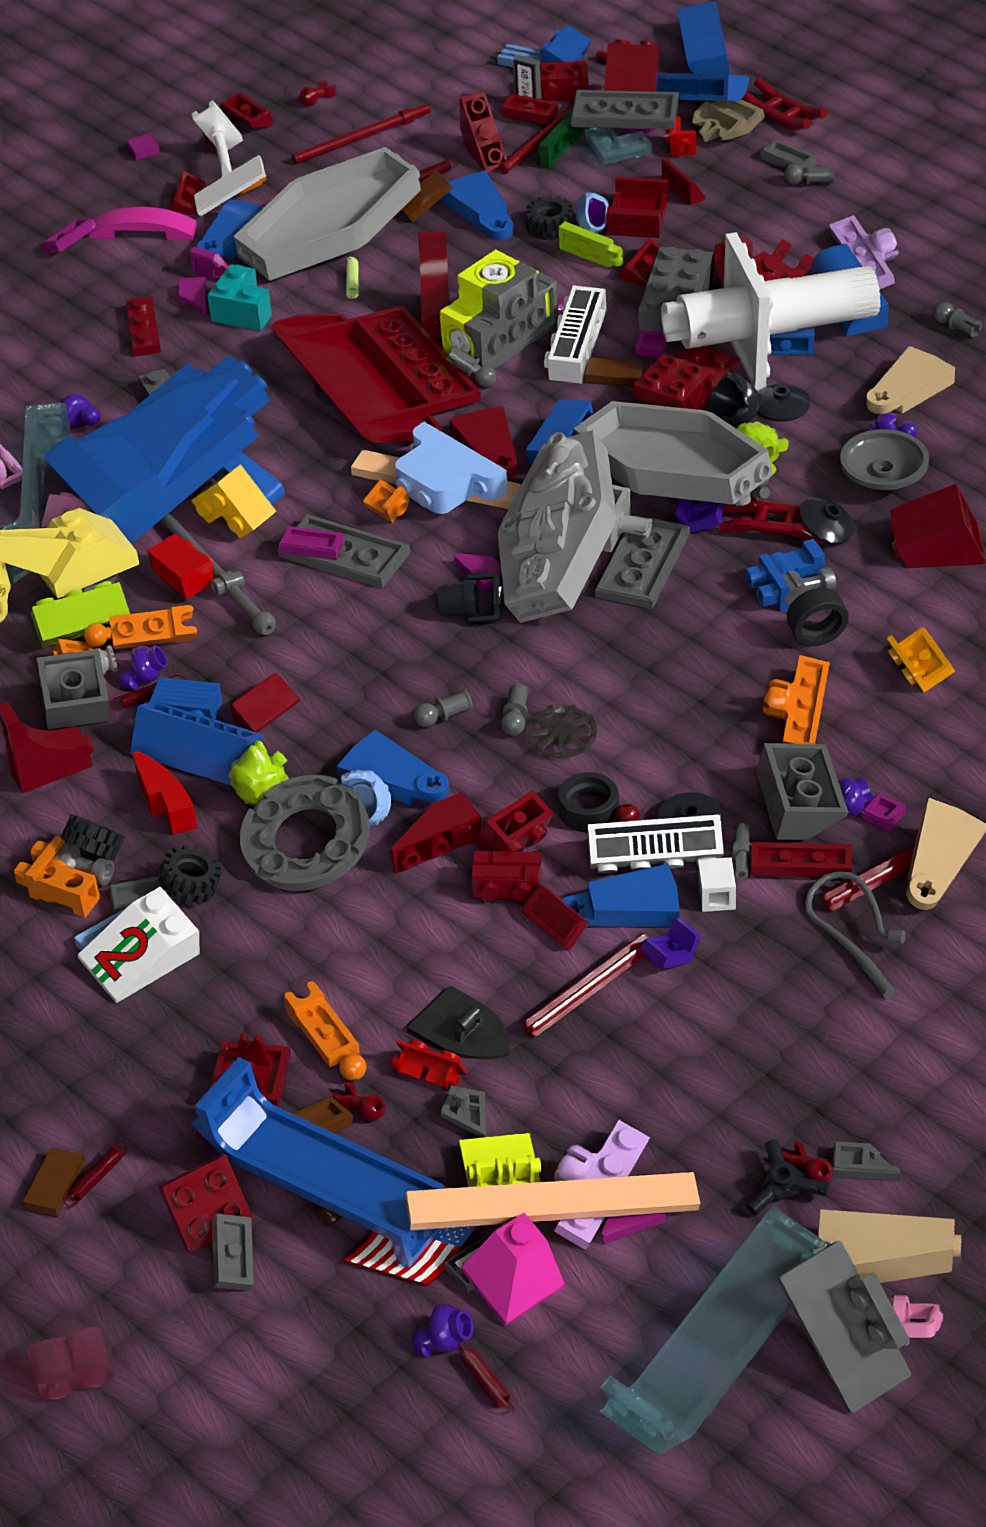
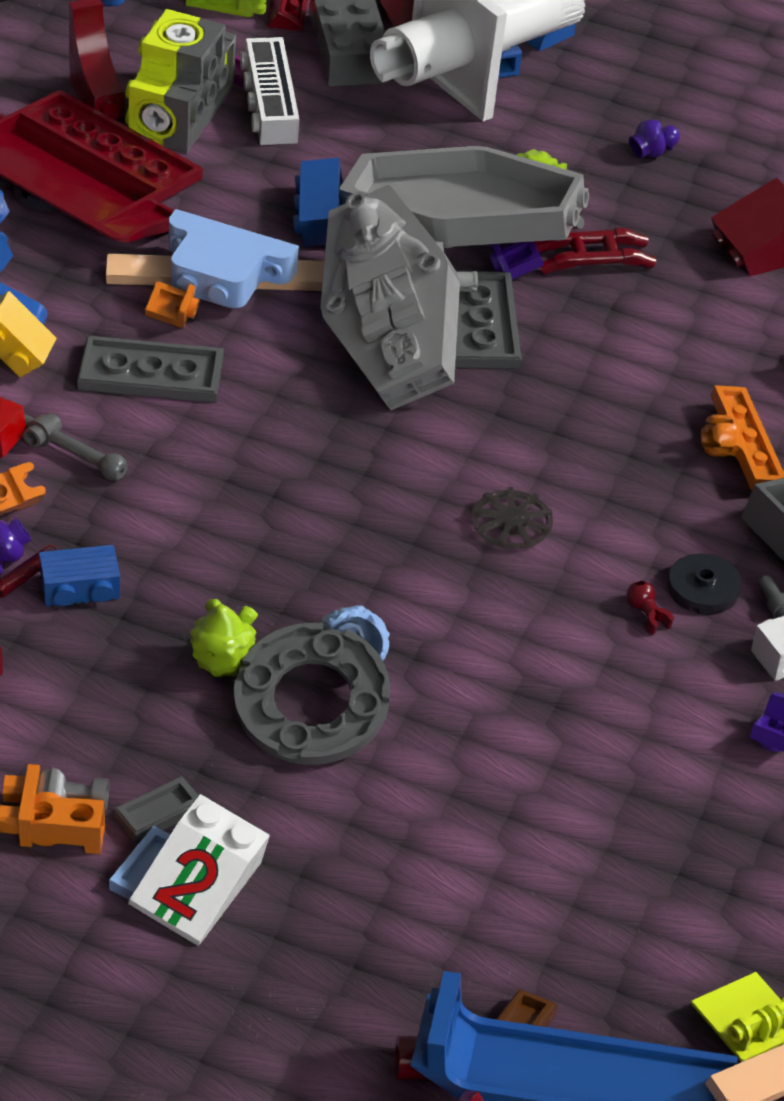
camera: 30 degrees left, 0 degrees up
black tyre [60,814,125,861] -> none
blue brick [130,701,263,786] -> none
red slope [132,751,197,835] -> none
black tyre [158,845,221,905] -> none
dark red plate [209,1033,291,1107] -> none
dark red slope [231,673,300,733] -> none
magenta tile [279,526,345,560] -> none
orange plate [284,981,367,1081] -> none
dark red arm [333,1082,386,1121] -> none
blue piece [337,729,449,805] -> none
dark red slope [391,792,481,874] -> none
red hinge [392,1040,468,1090] -> none
pearl dark grey shield [407,986,510,1059] -> none
dark grey pin [414,690,473,727] -> none
black piece [438,572,504,624] -> none
dark grey piece [441,1086,487,1138] -> none
dark grey pin [446,345,497,387] -> none
dark red piece [449,406,518,479] -> none
magenta tile [454,553,503,592] -> none
dark red brick [472,851,542,902] -> none
dark red brick [476,790,554,852] -> none
dark grey pin [501,684,529,736] -> none
dark red tile [521,884,589,950] -> none
axle [523,933,651,1038] -> none
black tyre [557,772,619,832] -> none
blue piece [562,864,679,927] -> none
reddish brown tile [584,358,645,387] -> none
brick [587,815,724,874] -> none
dark red piece [633,346,741,411] -> none
magenta tile [635,331,668,358] -> none
black hair [706,371,760,427] -> none
blue hips [745,539,836,612] -> none
black dish [757,384,810,422] -> none
black tyre [786,588,849,646] -> none
black dish [799,496,854,545] -> none
dark grey dish [840,429,929,491] -> none
tan piece [866,346,955,414] -> none
dark grey pin [933,302,982,338] -> none

